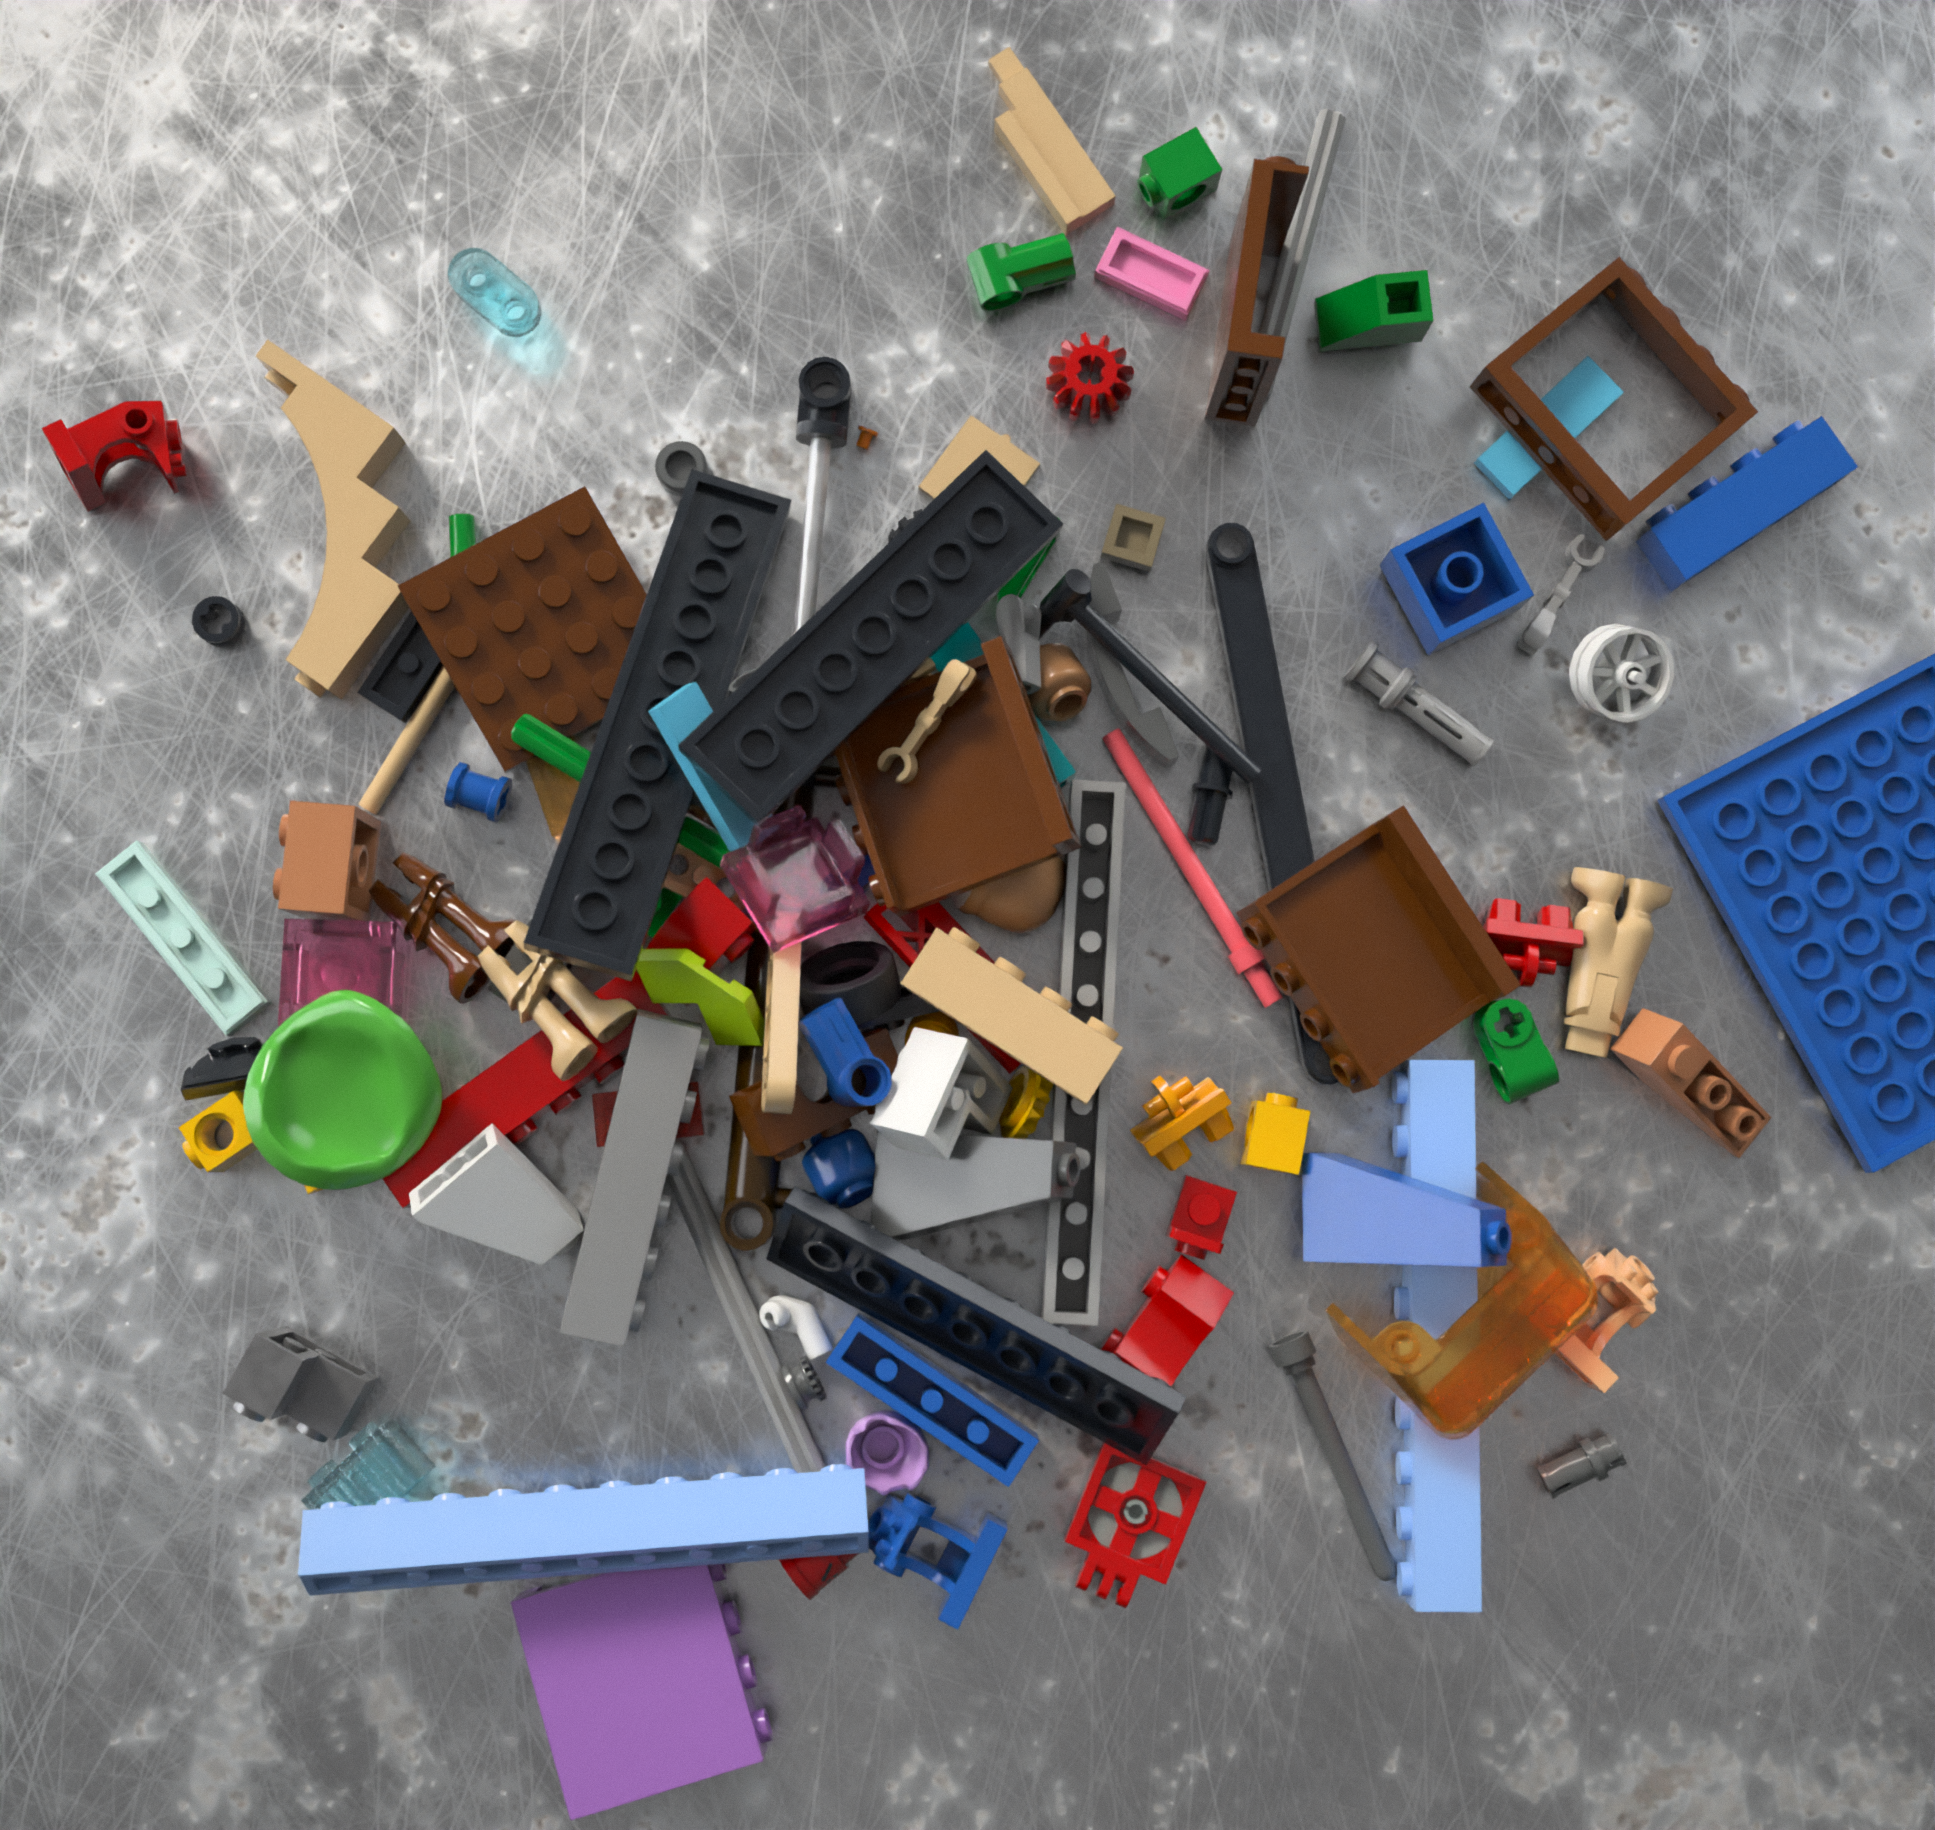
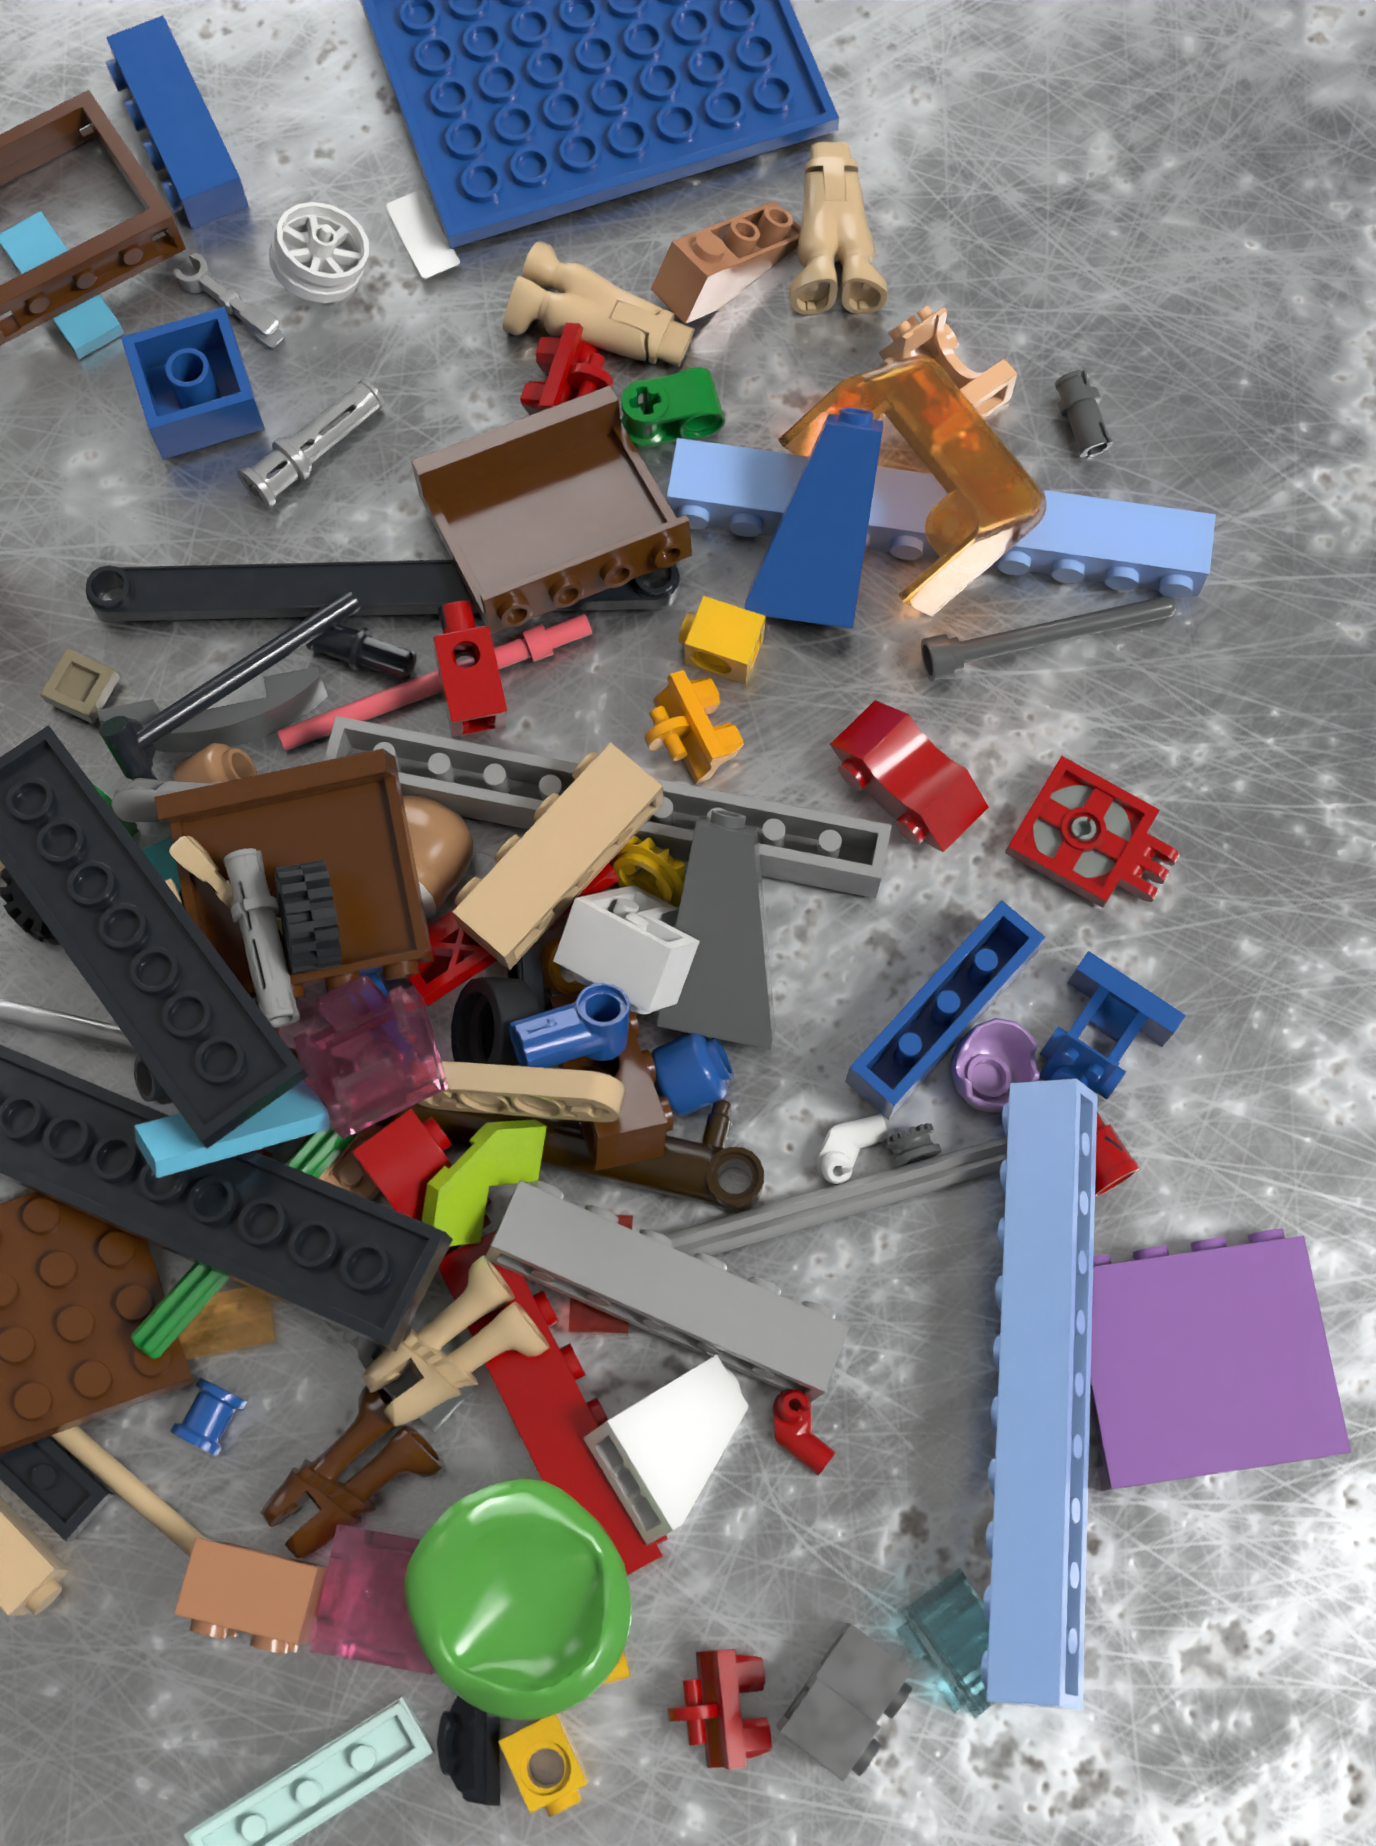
camera: 80 degrees left, 10 degrees down
black plate [766,1186,1187,1465] -> none
red bracket [1165,1175,1237,1260] -> none
none -> light grey pin [224,848,300,1028]
none -> black tyre [275,860,342,974]
none -> white sticker [386,190,460,279]
none -> red torso [433,601,508,738]
none -> red hips [667,1649,772,1770]
none -> red arm [772,1389,836,1476]
none -> tan piece [789,142,888,315]

